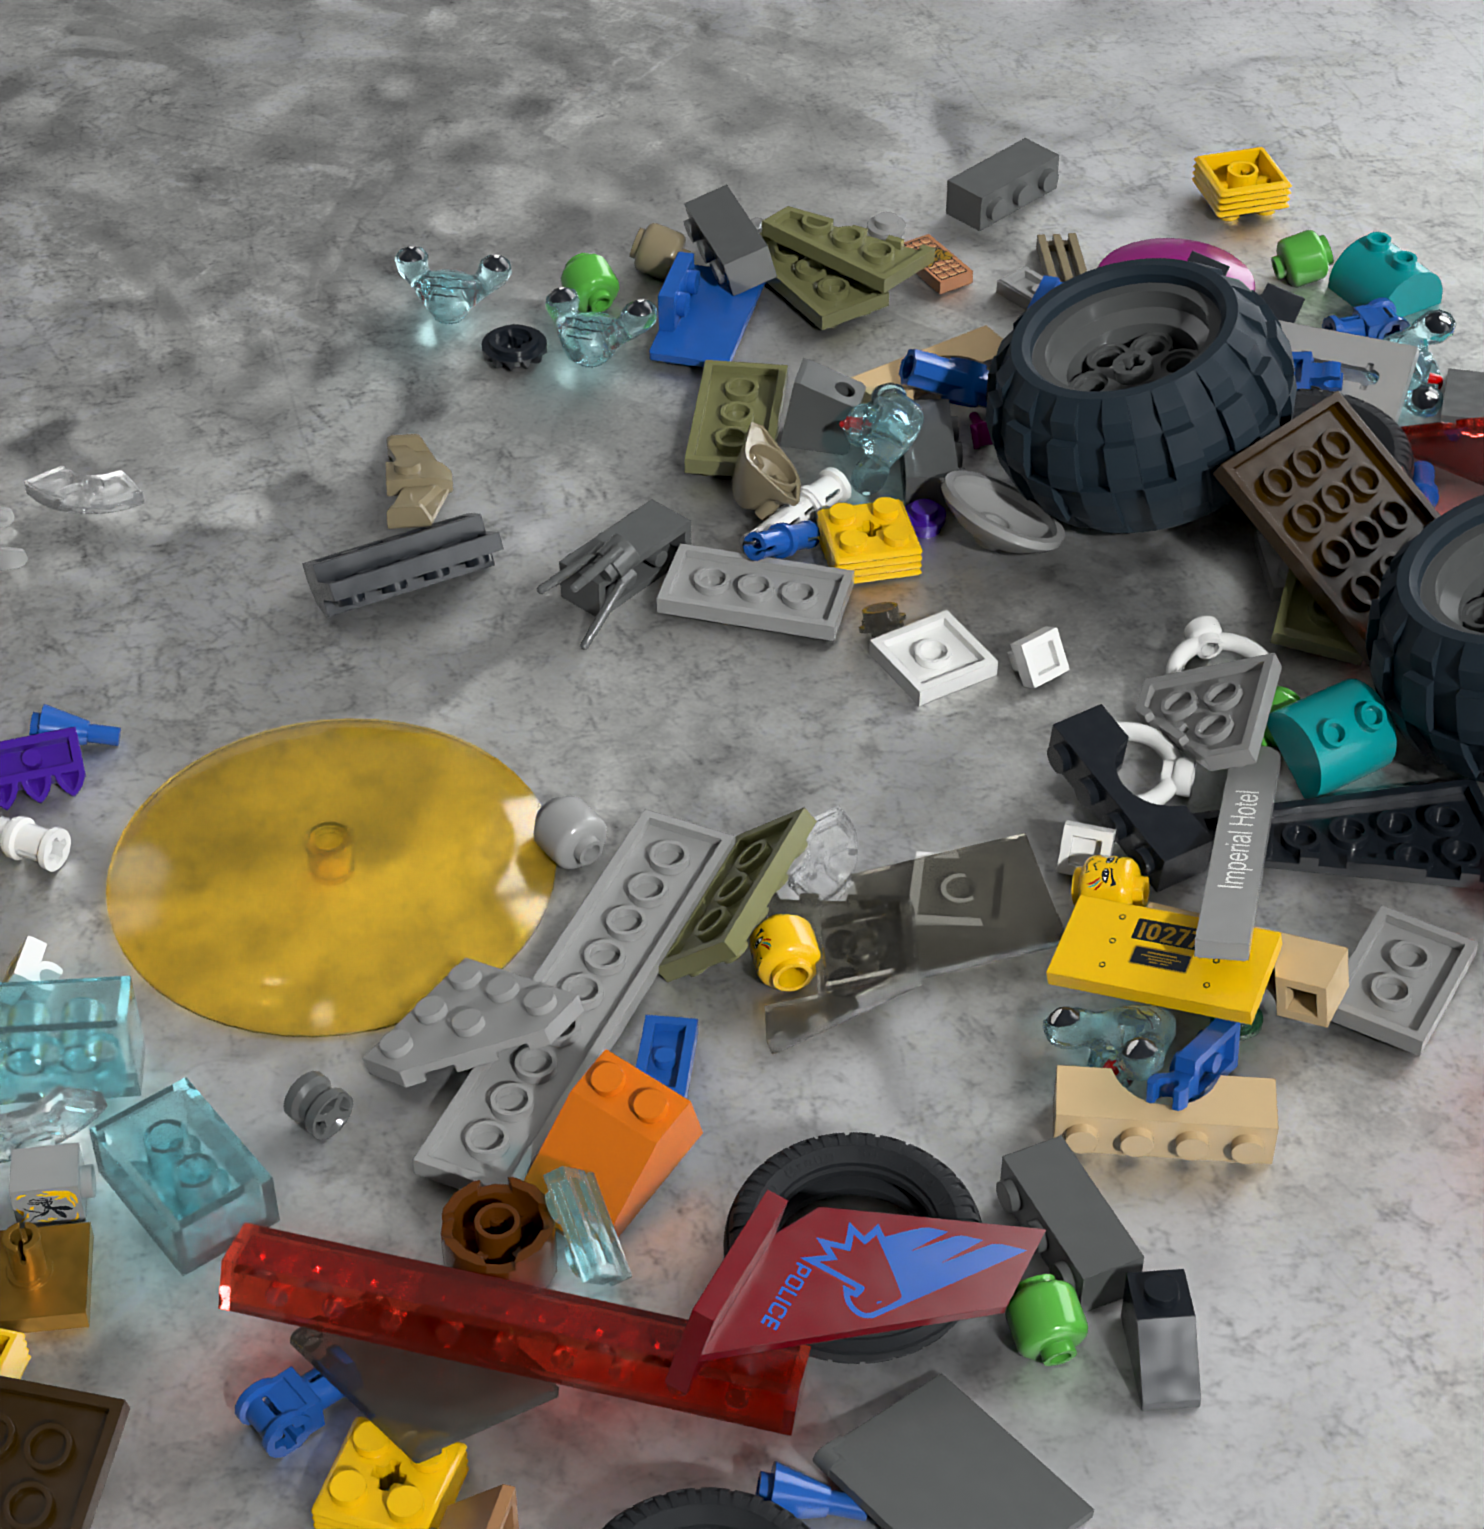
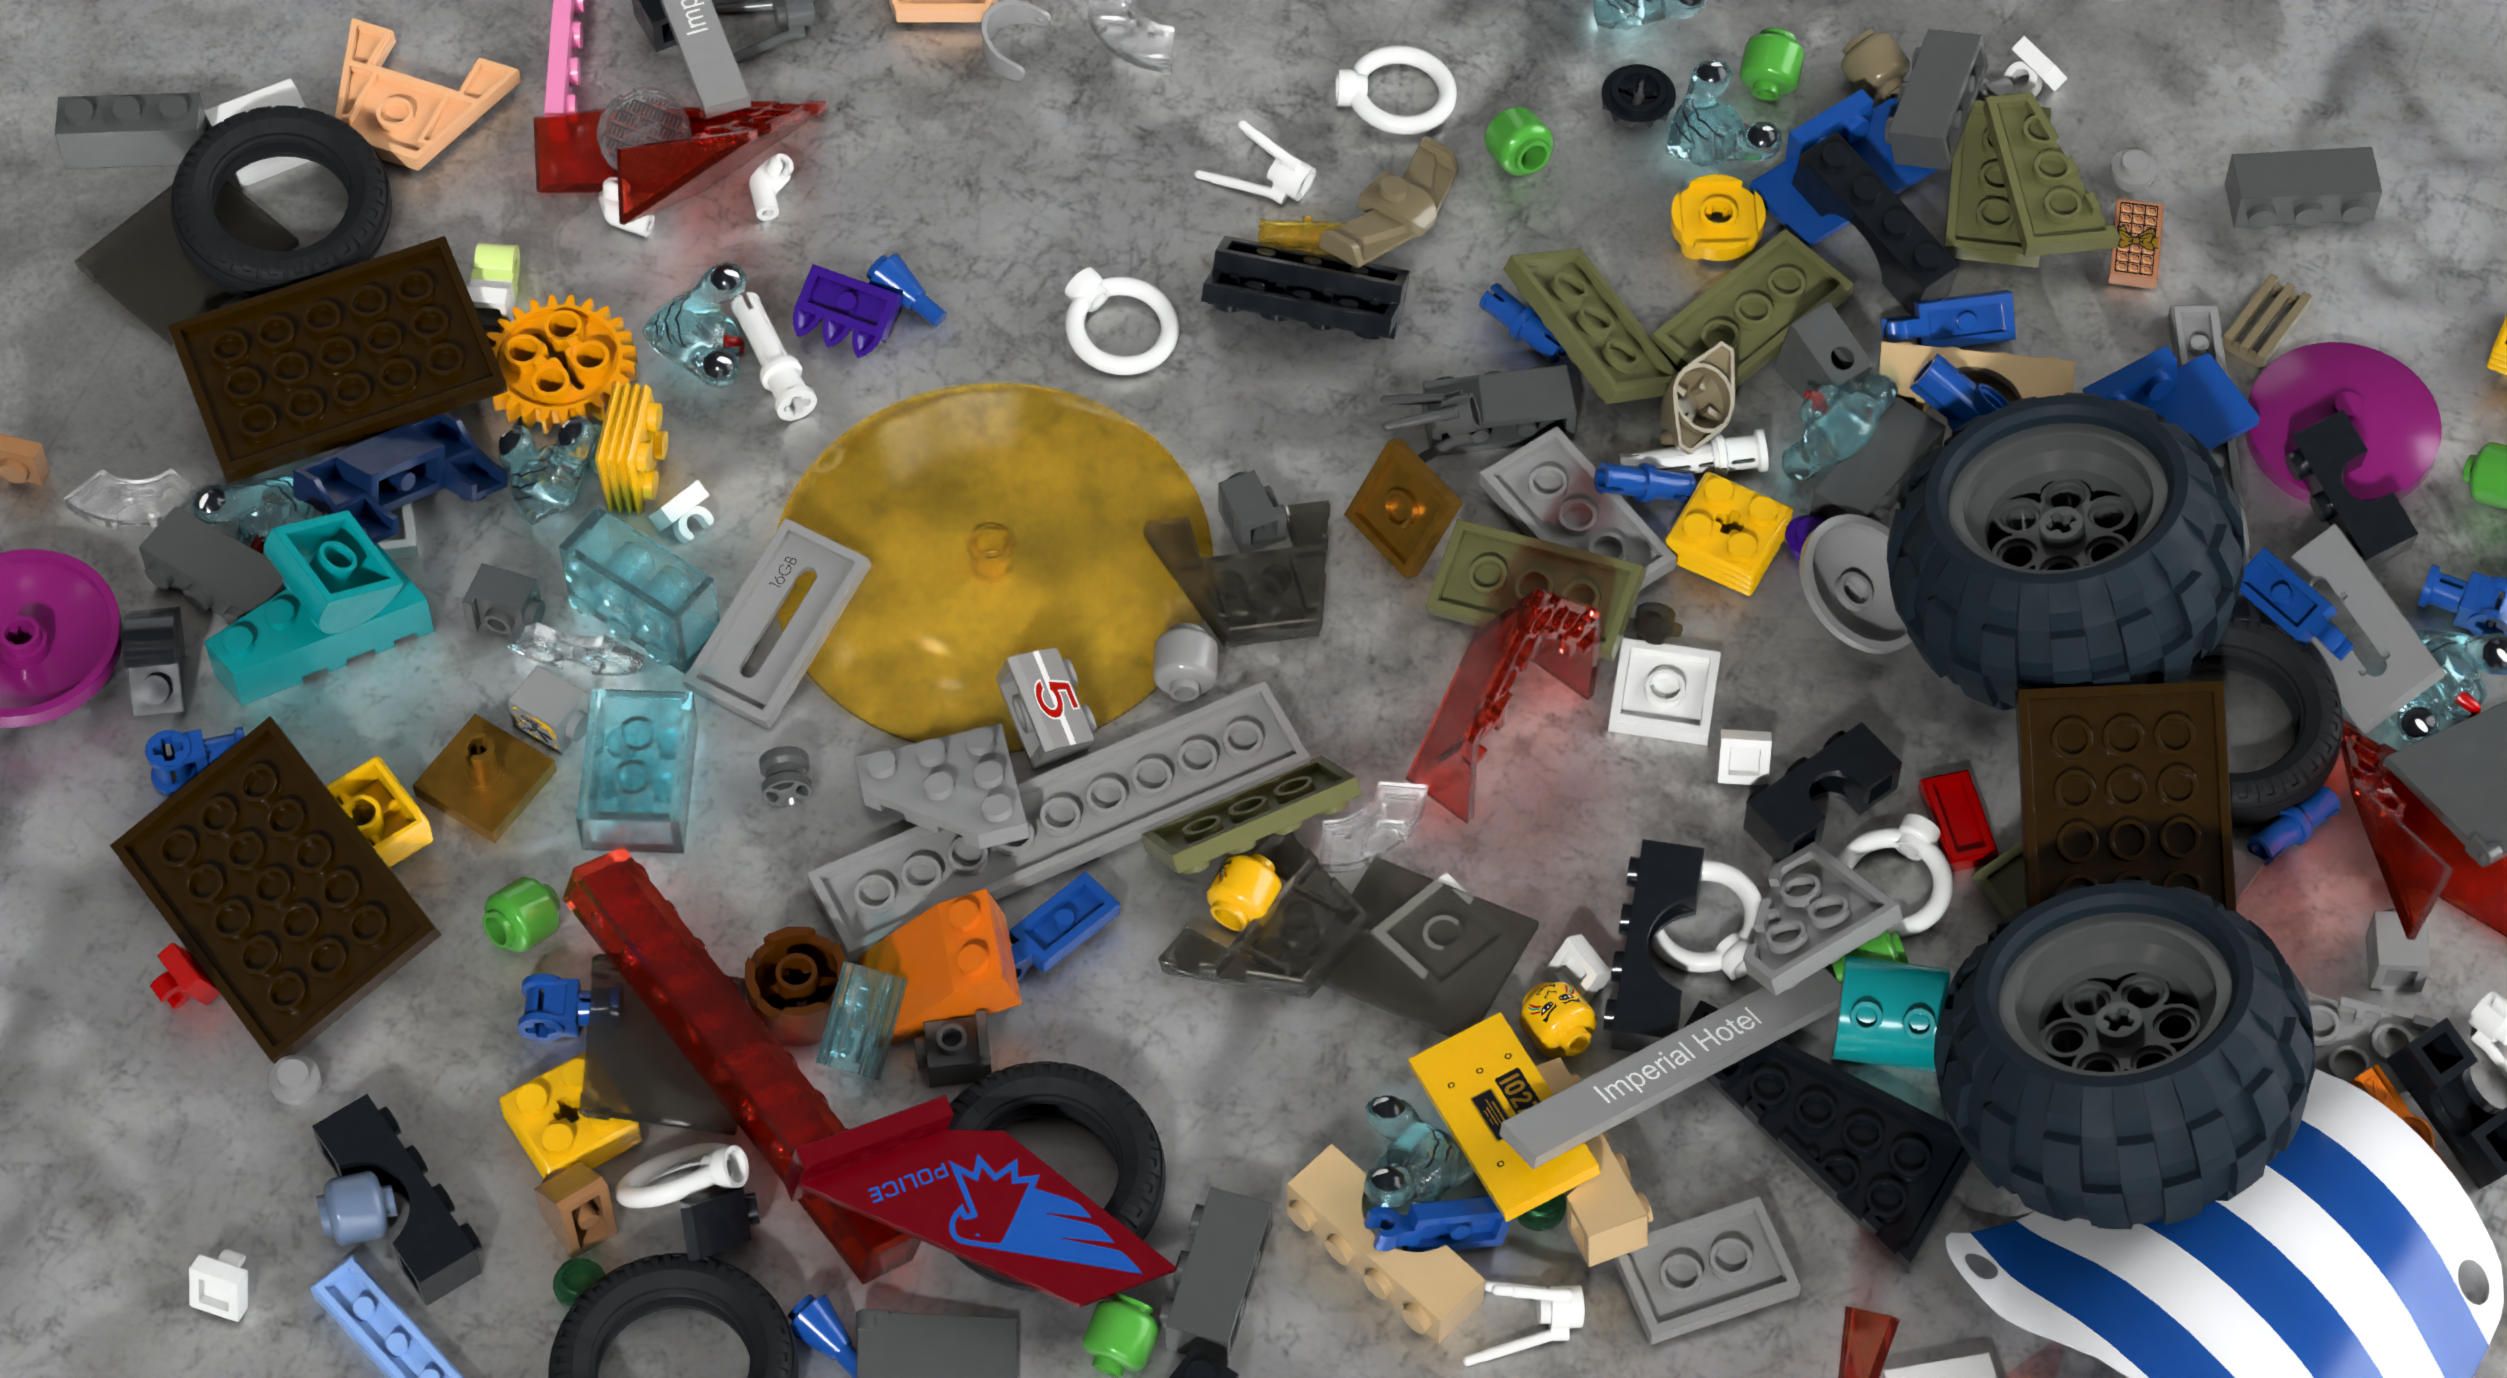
camera: 40 degrees right, 15 degrees up
none -> bright green head [482,876,561,953]
none -> white piece [614,1142,749,1209]
none -> black slope [680,1185,760,1261]
none -> light grey piece [682,518,872,730]
none -> dark grey brick [914,1010,992,1088]
none -> light grey slope [995,647,1097,770]
none -> white piece [1065,267,1180,375]
none -> clear smoke wing [1143,500,1331,648]
none -> white plant [1195,120,1316,205]
none -> dark grey brick [1218,470,1287,555]
none -> clear yellow pin [1258,216,1350,252]
none -> white piece [1335,46,1457,135]
none -> pearl gold tile [1344,438,1463,579]
none -> clear red windscreen [1405,587,1602,824]
none -> olive plate [1425,519,1646,661]
none -> white plant [1462,1280,1585,1366]
none -> blue pin [1479,283,1566,364]
none -> bright green head [1484,106,1554,176]
none -> olive plate [1503,248,1677,404]
none -> yellow plate [1670,174,1766,261]
none -> black arch [1743,722,1902,863]
none -> black arch [1791,131,1960,316]
none -> blue plate [1880,290,2016,348]
none -> red tile [1918,769,1999,872]
none -> white tile [2004,36,2068,97]

